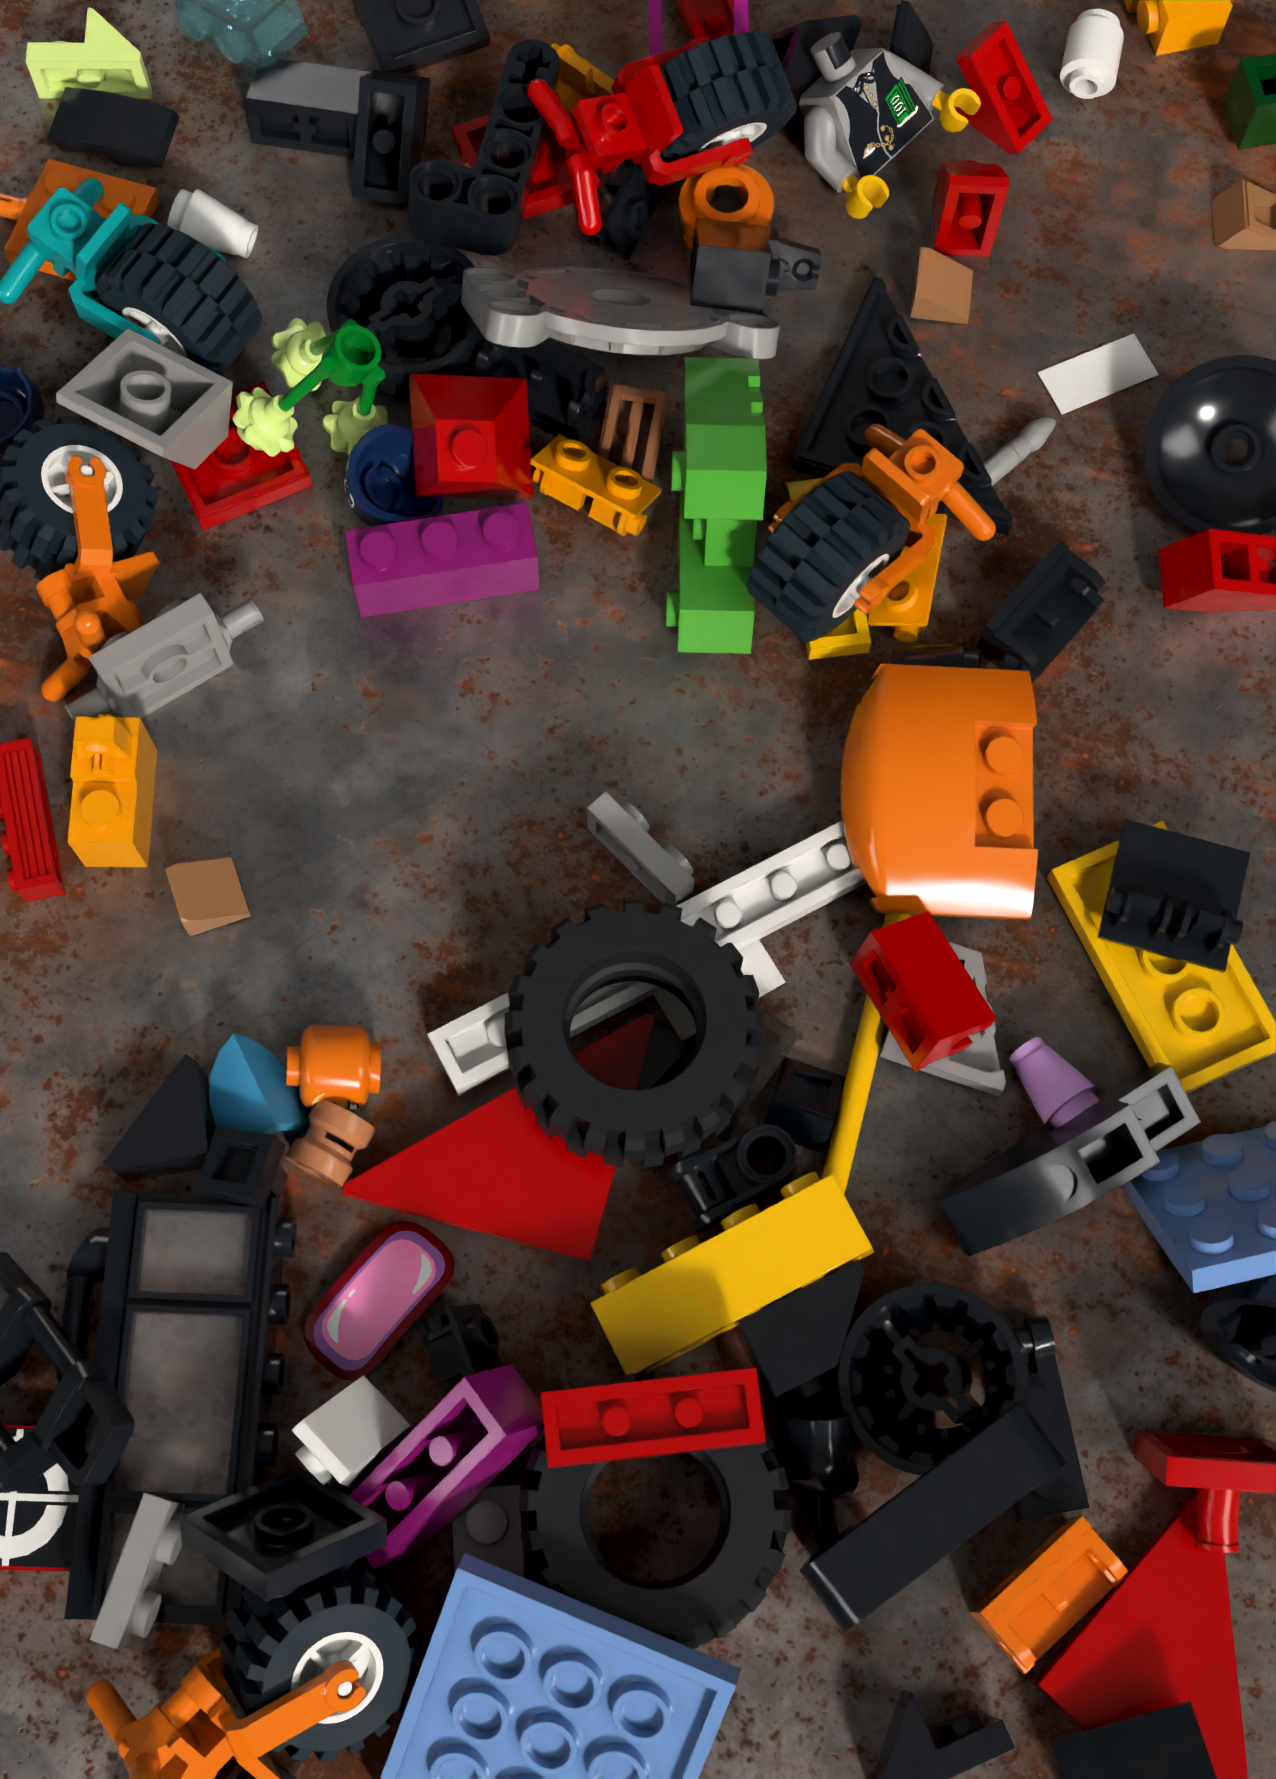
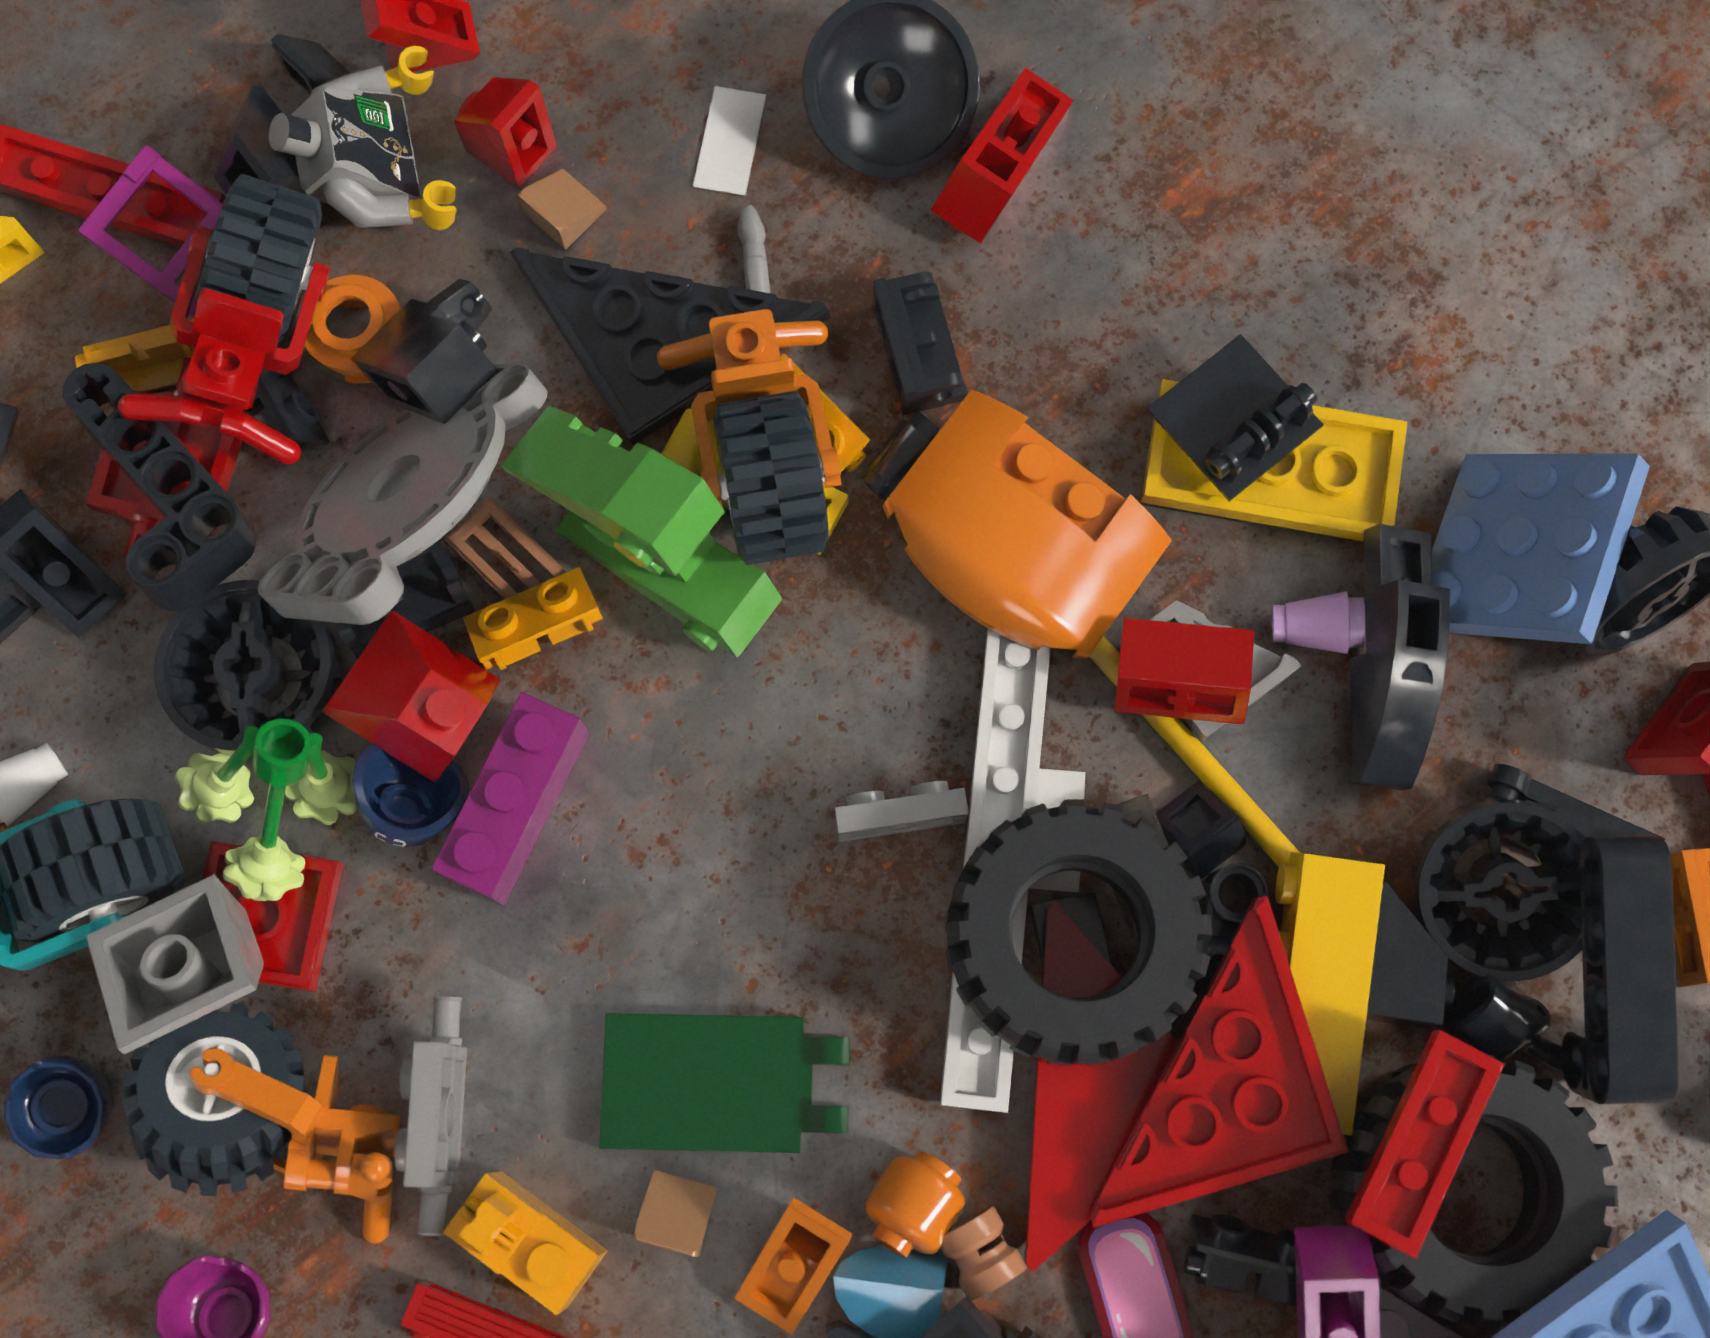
camera: 55 degrees left, 5 degrees up
none -> dark green tile [599,1013,850,1153]
none -> orange slope [734,1197,853,1335]
none -> red tile [1089,895,1349,1228]

